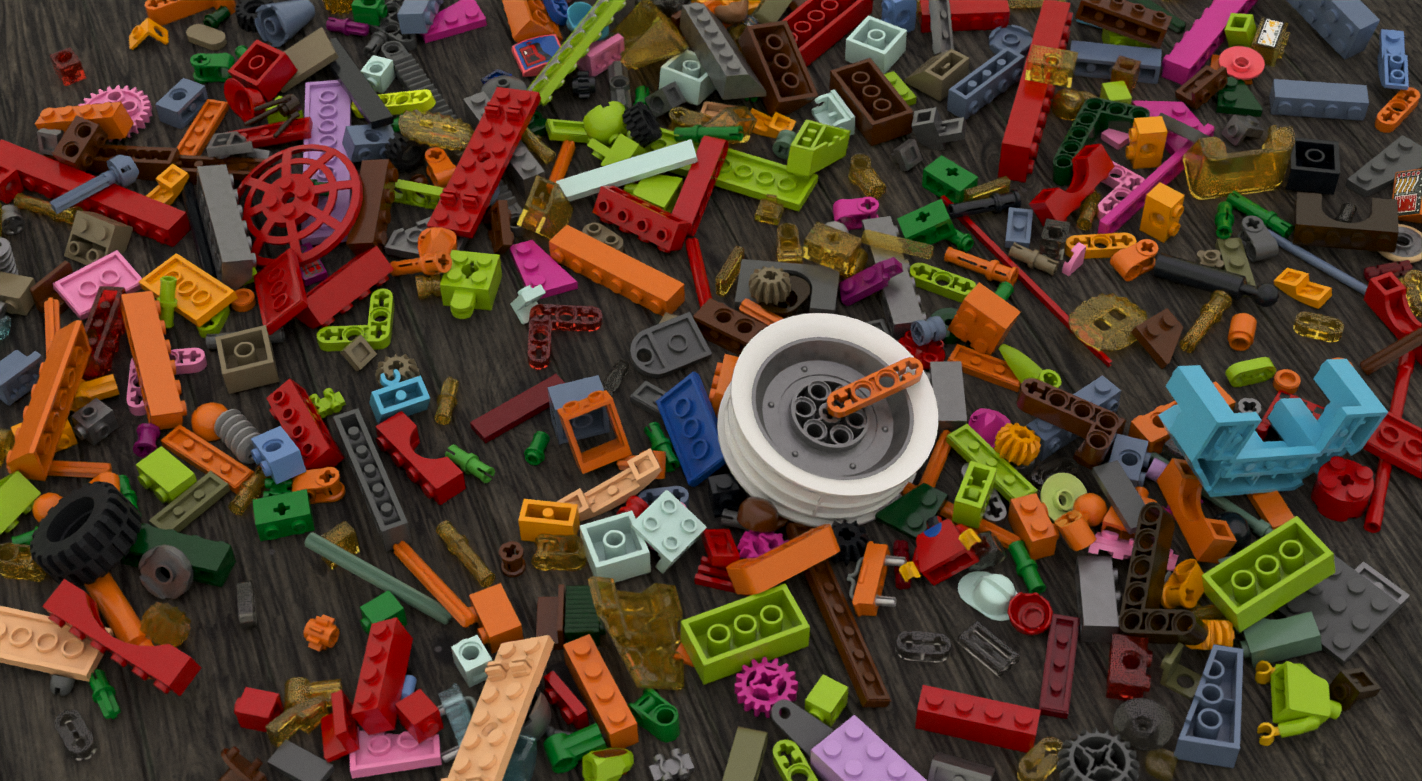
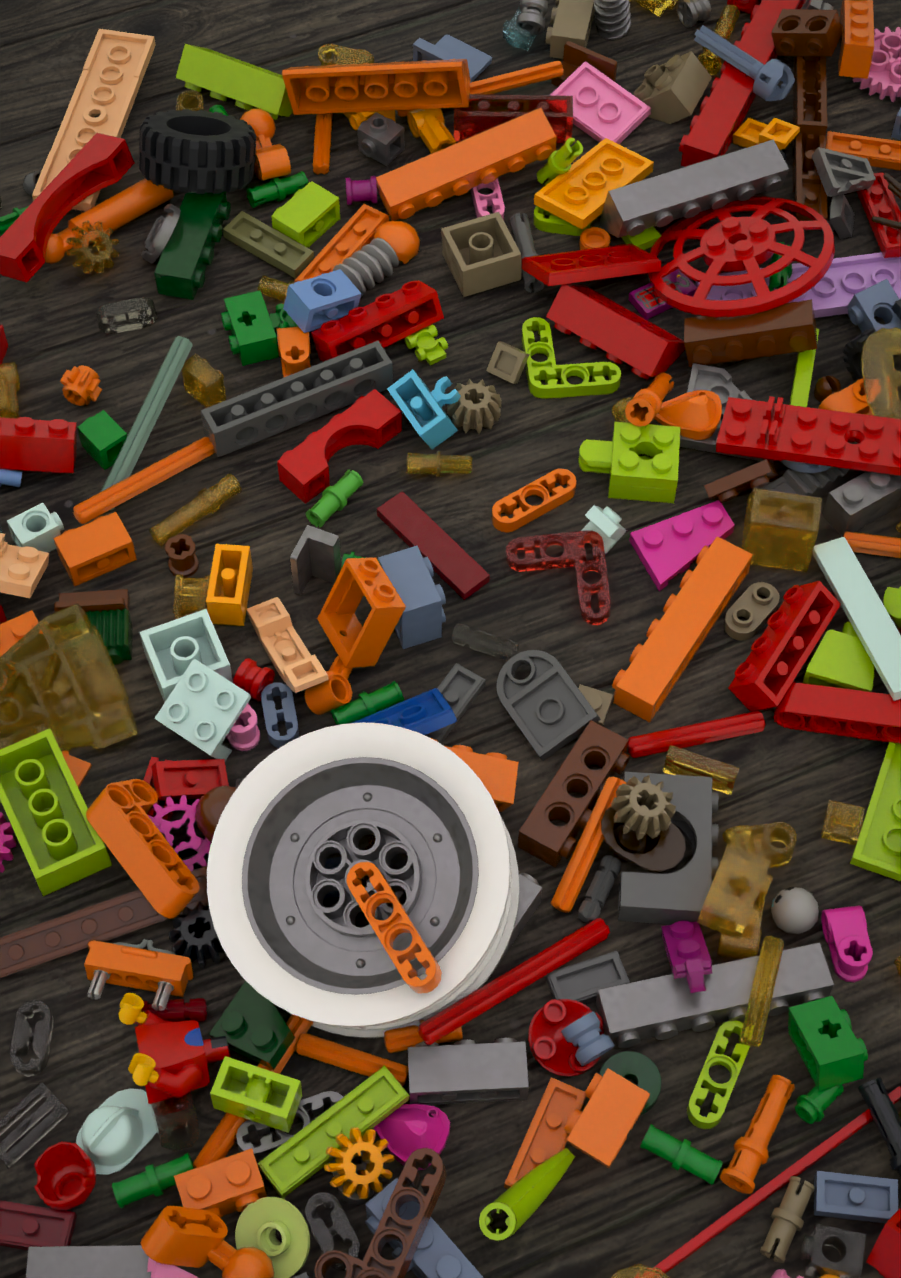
camera: 85 degrees right, 10 degrees up
none -> flat silver panel [290,525,341,595]
none -> orange beam [492,469,576,533]

